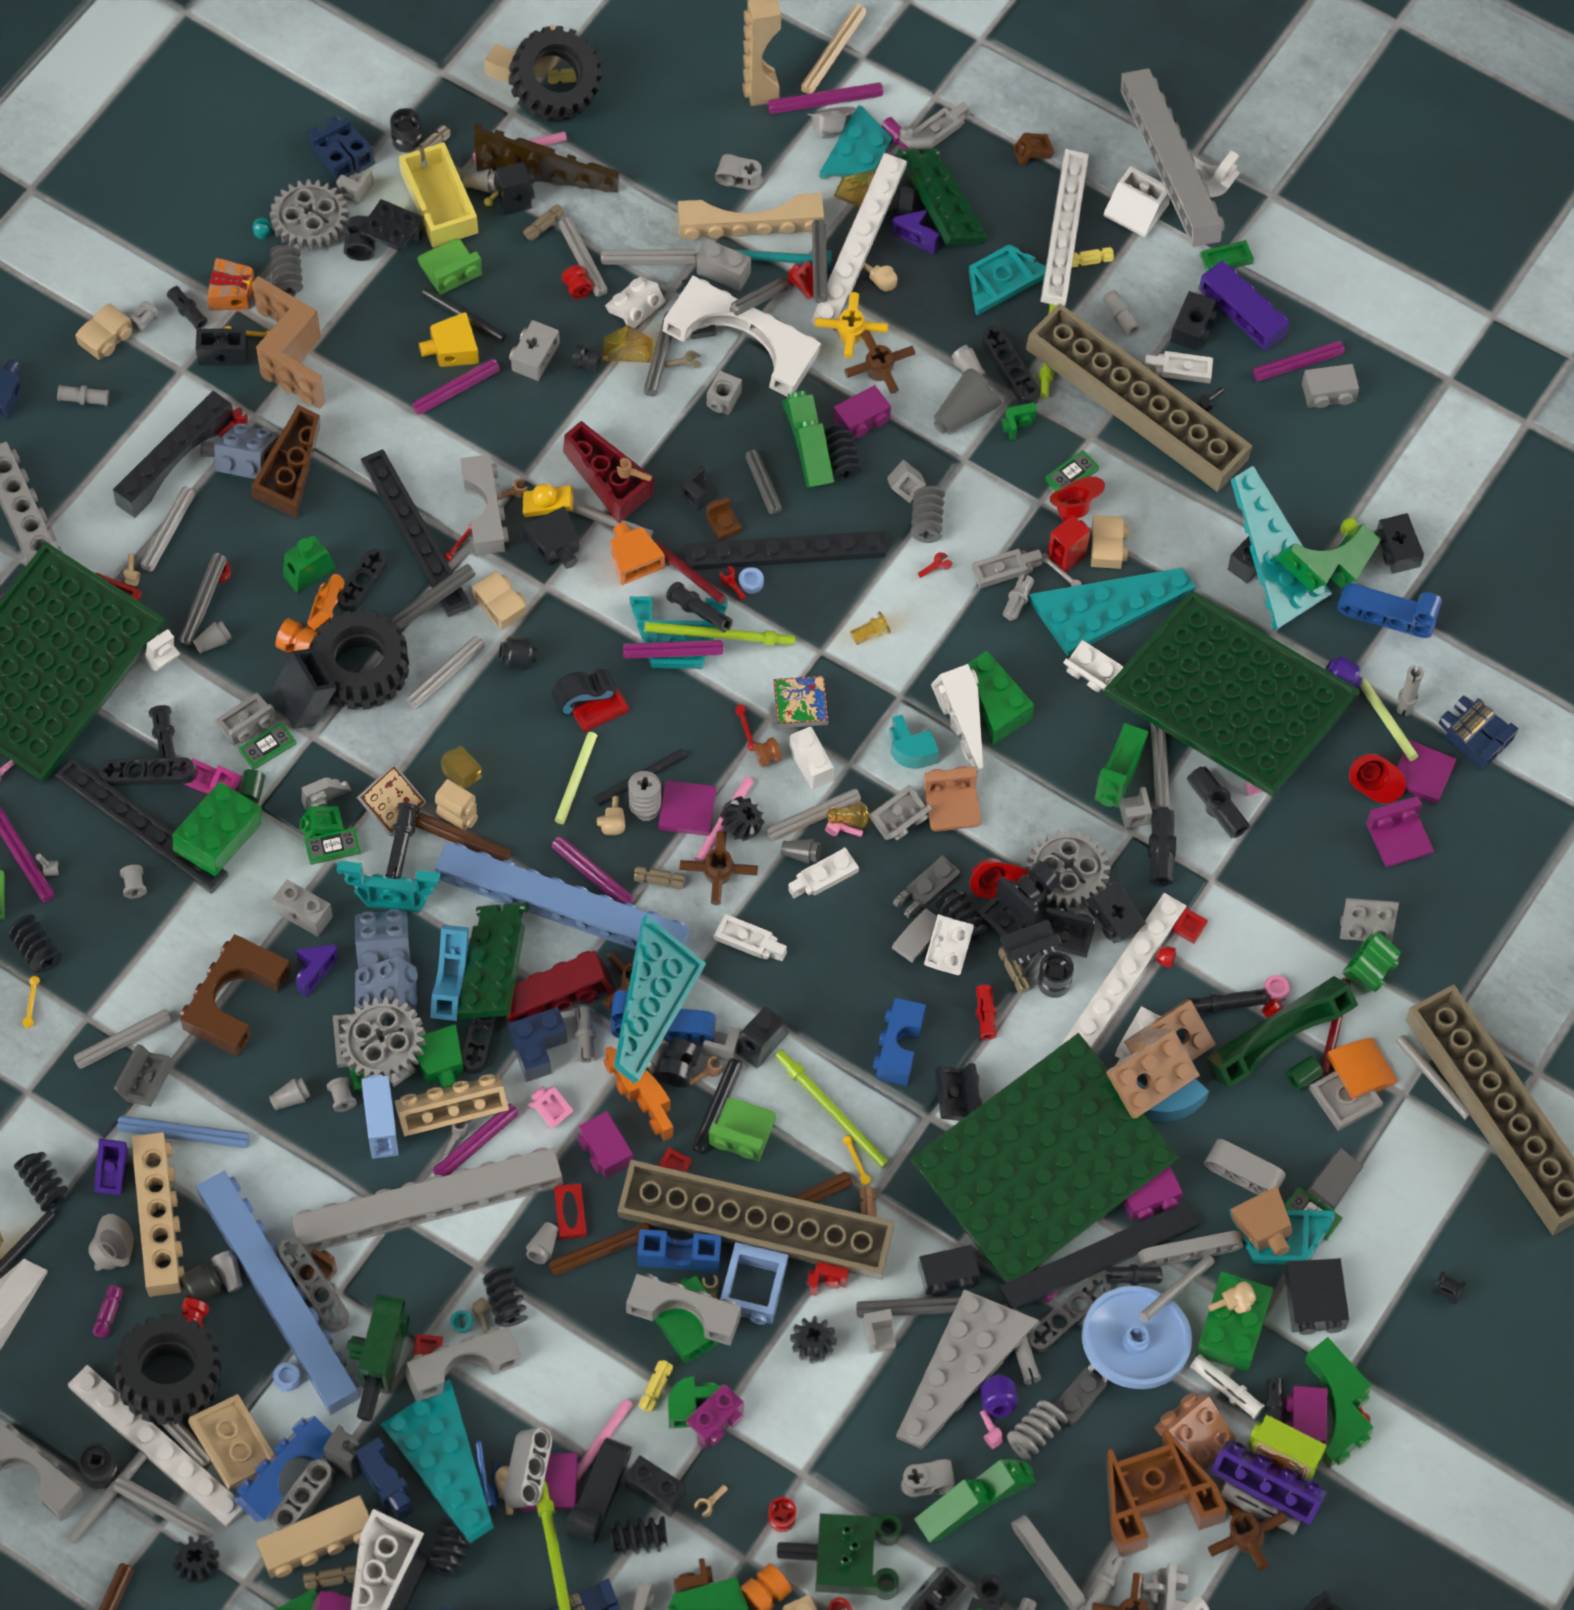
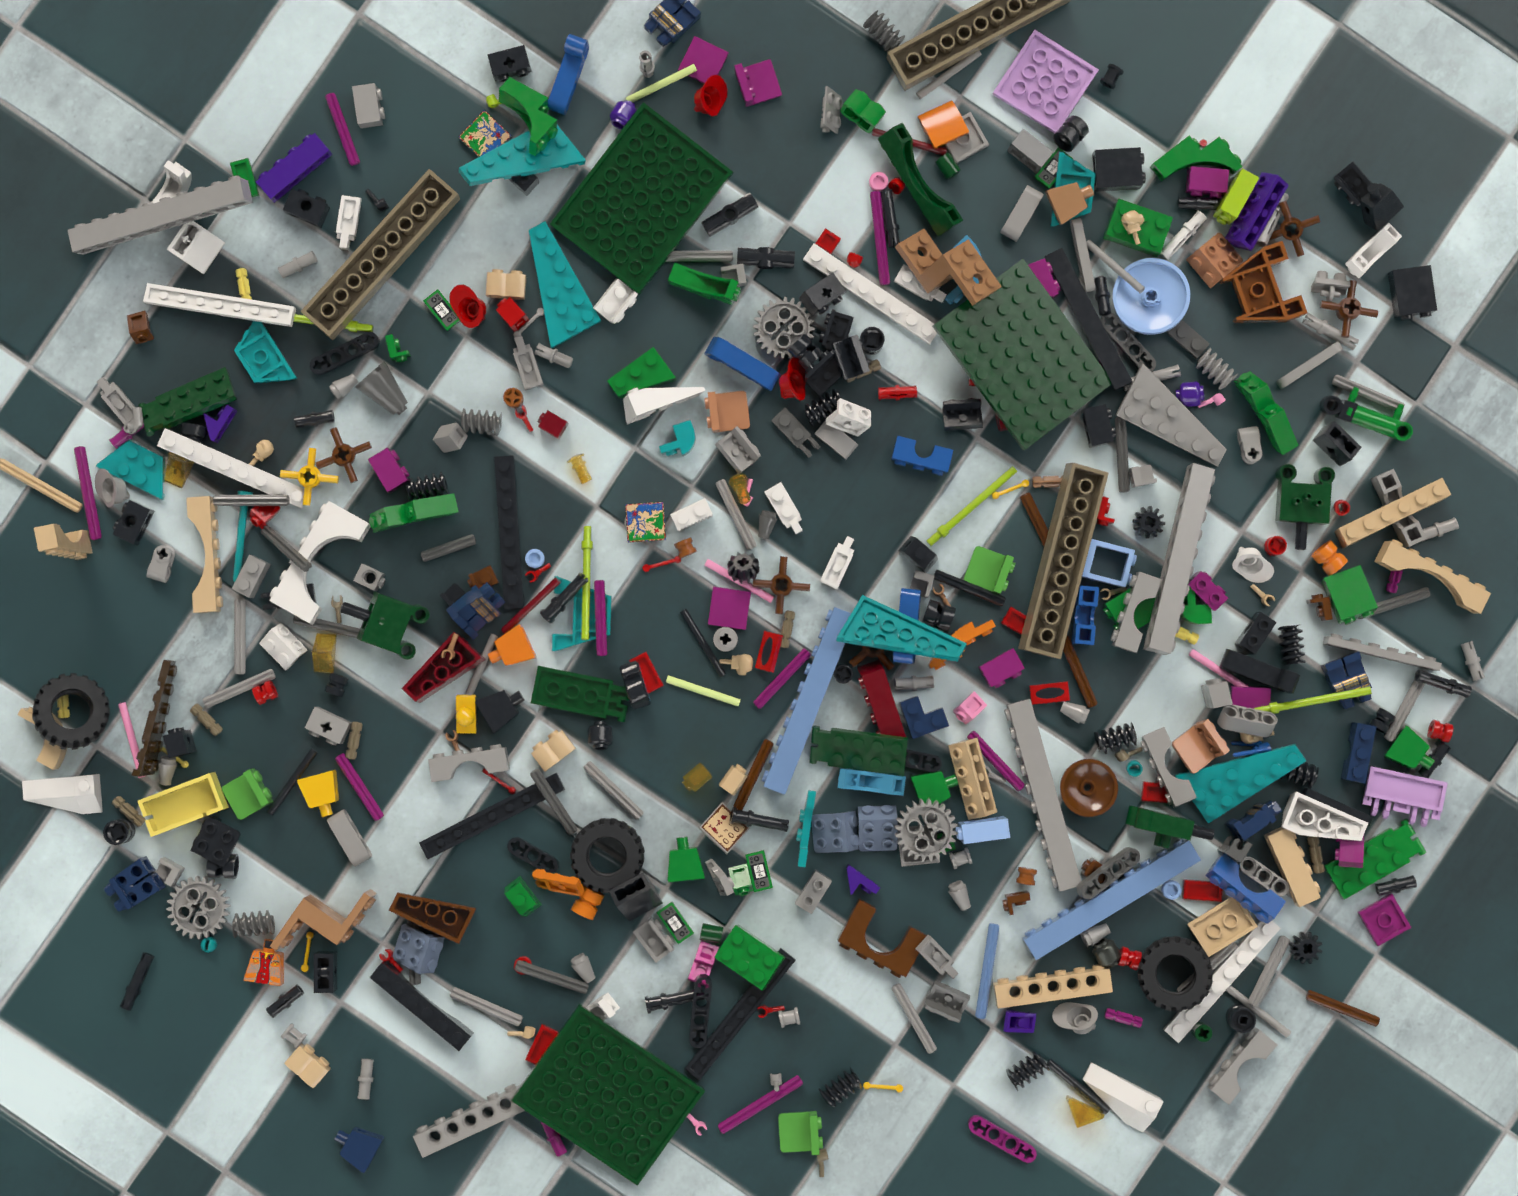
camera: 90 degrees left, 25 degrees up
none -> white wedge [22,774,103,814]
none -> black brick [113,500,155,545]
none -> black pin [120,952,155,1011]
none -> black pin [294,410,335,428]
none -> light grey beam [327,809,372,867]
none -> dark green piece [340,591,430,660]
none -> dark tan axle [345,722,363,759]
none -> dark blue hips [446,582,505,640]
none -> tile [458,110,512,157]
none -> dark orange wheel [503,388,524,408]
none -> dark green hinge [530,666,629,722]
none -> dark red brick [537,410,569,440]
none -> green torso [668,837,705,882]
none -> blue beam [704,337,781,391]
none -> red tile [755,631,783,673]
none -> red hand [757,1005,785,1018]
none -> black wheel [833,665,853,684]
none -> dark grey piece [863,10,905,51]
none -> magenta axle [870,191,890,285]
none -> light grey hinge [915,935,958,979]
none -> lavender plate [993,30,1099,134]
none -> reddish brown bracket [1002,890,1031,915]
none -> dark orange wheel [1016,867,1037,885]
none -> black wheel [1053,115,1089,152]
none -> reddish brown dish [1060,759,1118,817]
none -> light grey brick [1143,463,1215,655]
none -> nougat bracket [1172,719,1230,774]
none -> red tile [1182,879,1223,902]
none -> dark green piece [1191,1021,1212,1042]
none -> light grey brick [1201,678,1233,708]
none -> white piece [1232,547,1274,583]

